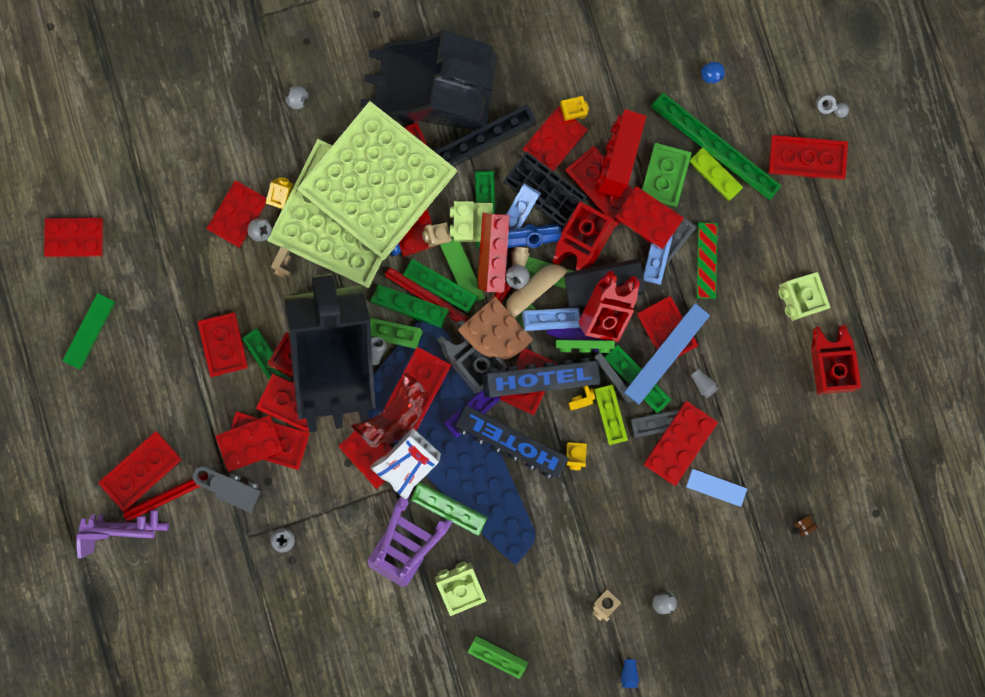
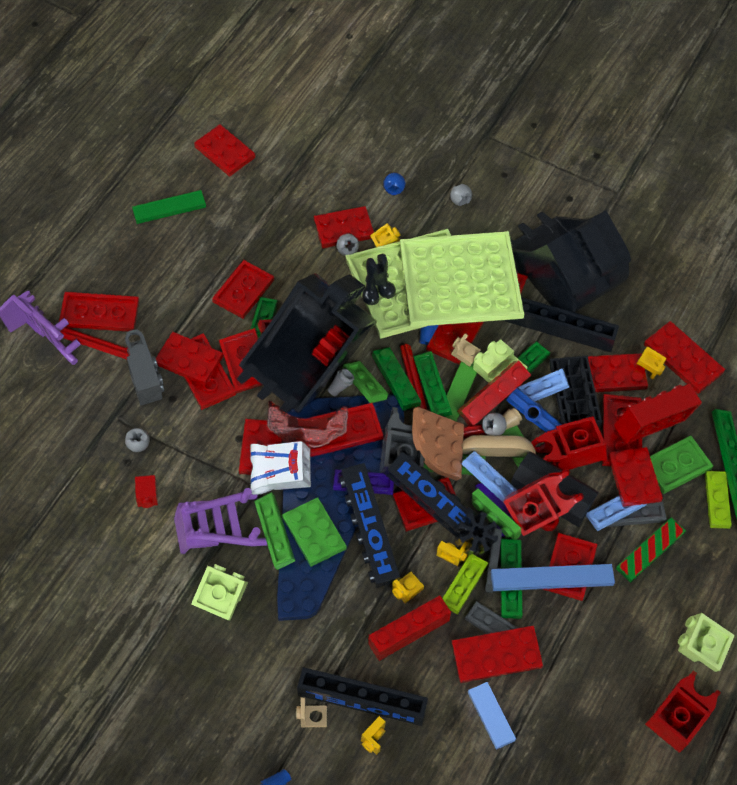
camera: 40 degrees right, 25 degrees down
tan bracket [271,247,292,278] -> none
bright green plate [467,636,528,679] -> none
light grey piece [652,592,677,614] -> none
light grey cone [691,369,718,398] -> none
none -> red brick [135,475,158,508]
none -> bright green plate [282,497,347,567]
none -> black brick [297,667,428,726]
none -> red gear [312,325,350,366]
none -> yellow bracket [361,716,386,755]
none -> black piece [362,254,396,305]
none -> red brick [368,595,451,661]
none -> blue piece [383,173,406,195]
none -> black gear [454,512,498,555]
none -> red plate [644,321,725,394]

